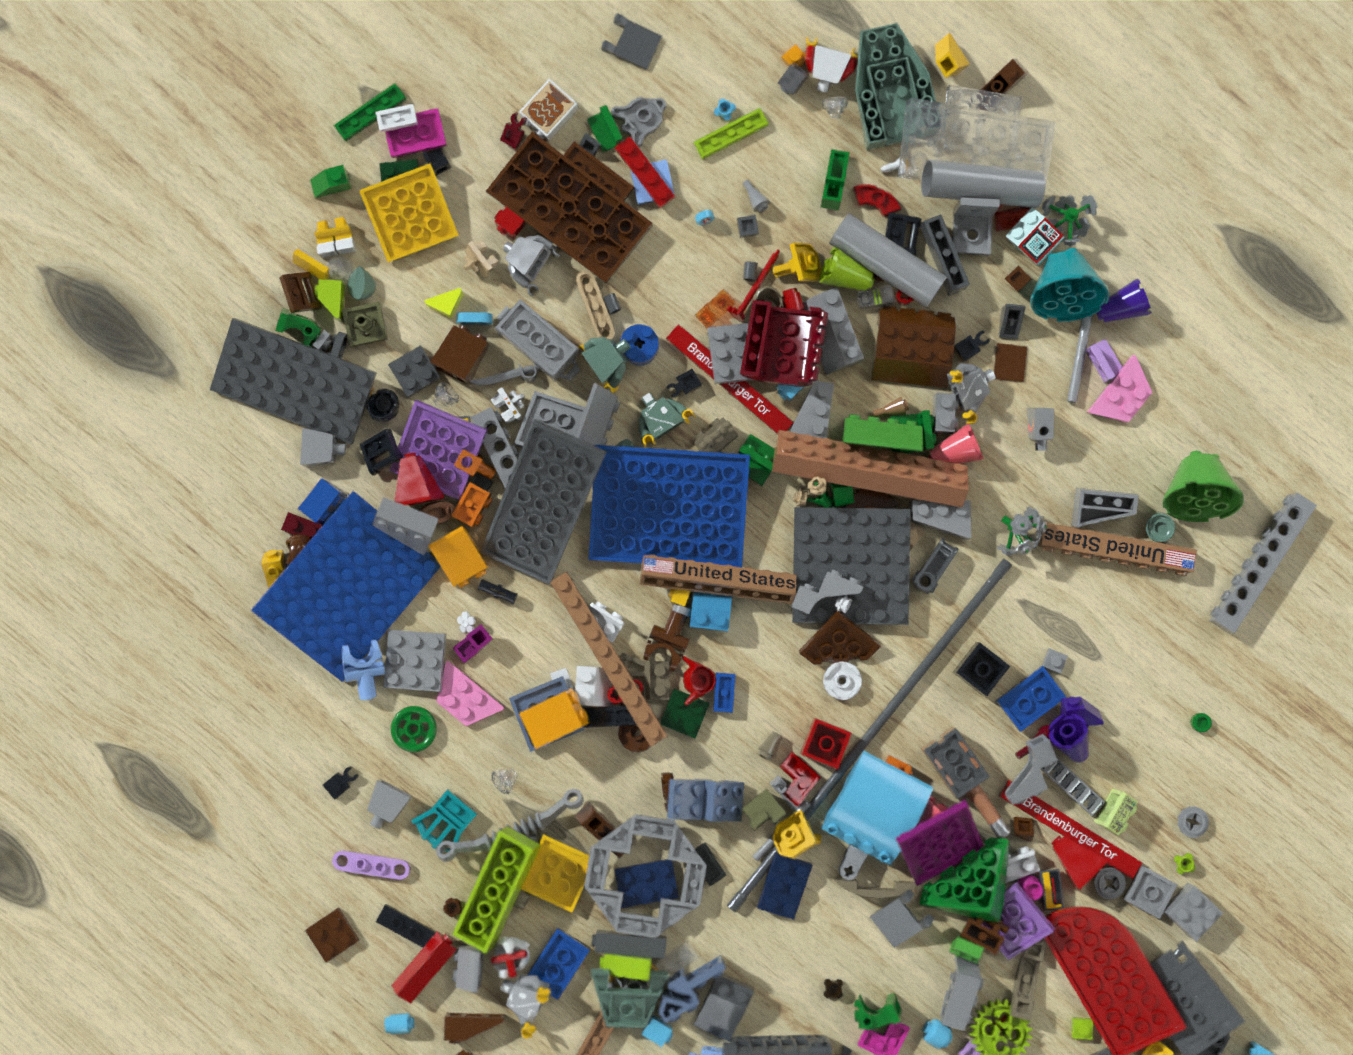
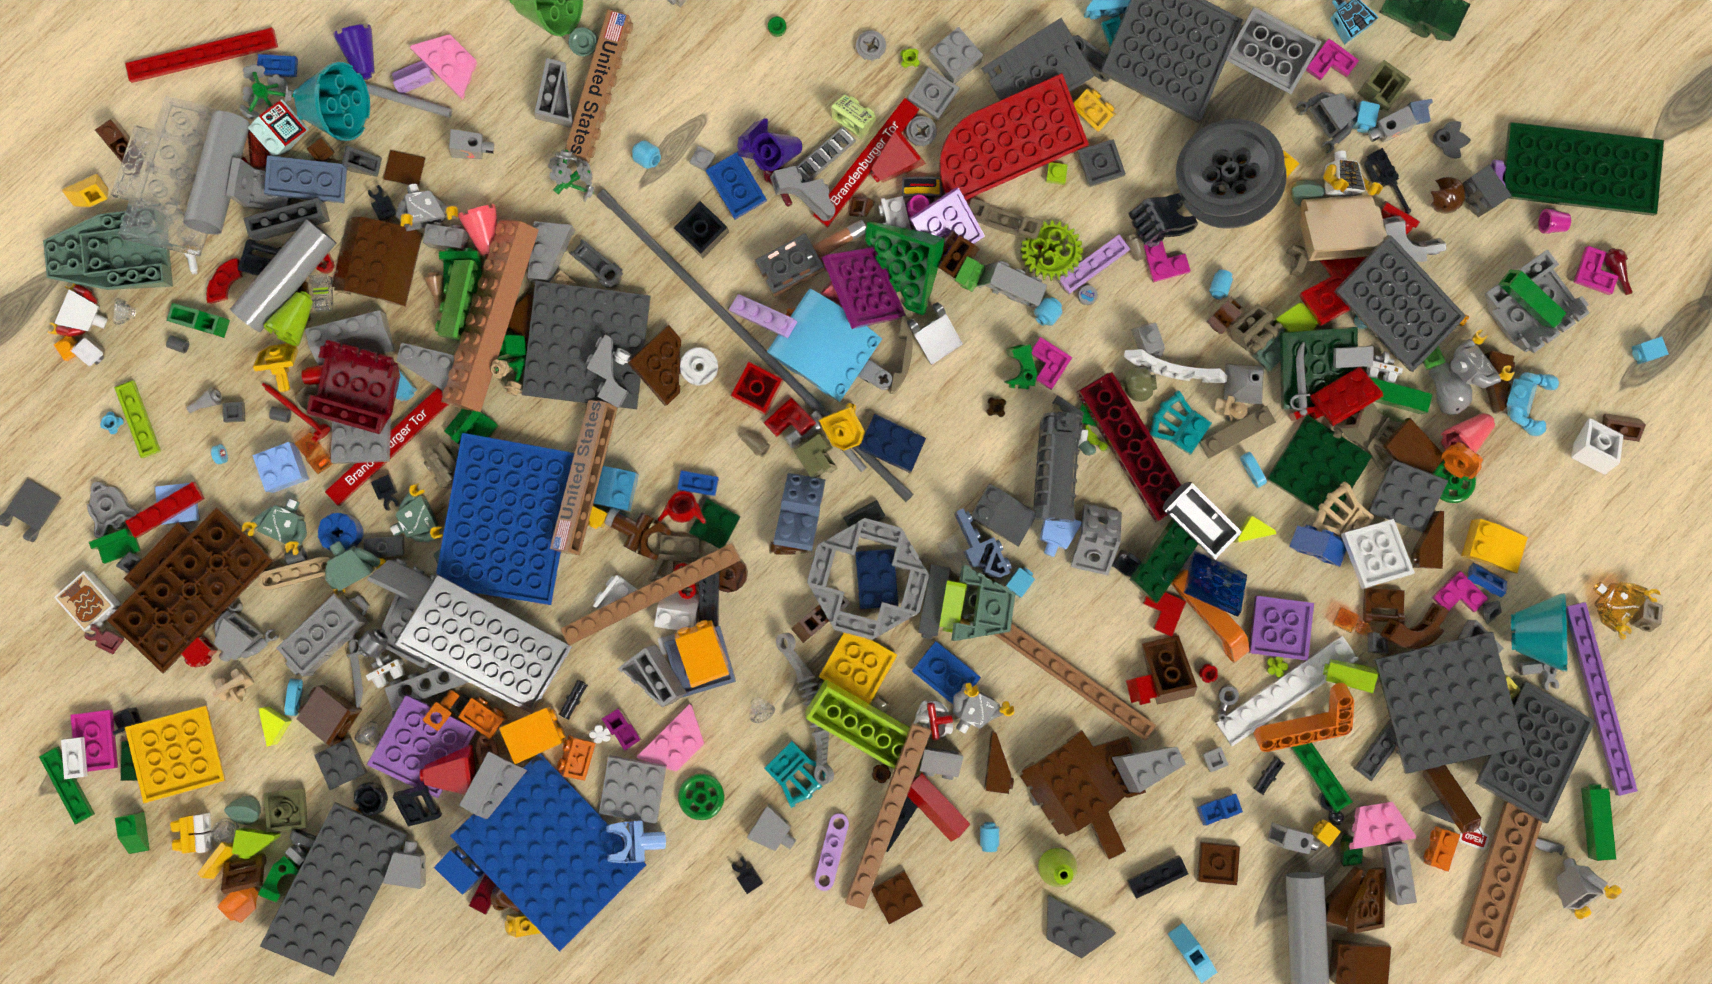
camera: 85 degrees left, 0 degrees up
none -> red tile [125,27,278,83]
none -> dark grey hinge [166,335,189,354]
none -> orange slope [217,887,260,923]
none -> sand green torso [242,498,307,555]
none -> light blue brick [252,442,309,493]
none -> blue plate [257,54,298,77]
none -> sand blue plate [264,155,347,204]
none -> flat silver head [358,628,388,658]
none -> dark grey plate [363,536,405,557]
none -> orange bracket [557,735,596,781]
none -> light grey wedge [617,645,687,707]
none -> medium azure head [632,140,661,169]
none -> lavender plate [729,294,797,338]
none -> medium nougat plate [845,723,931,909]

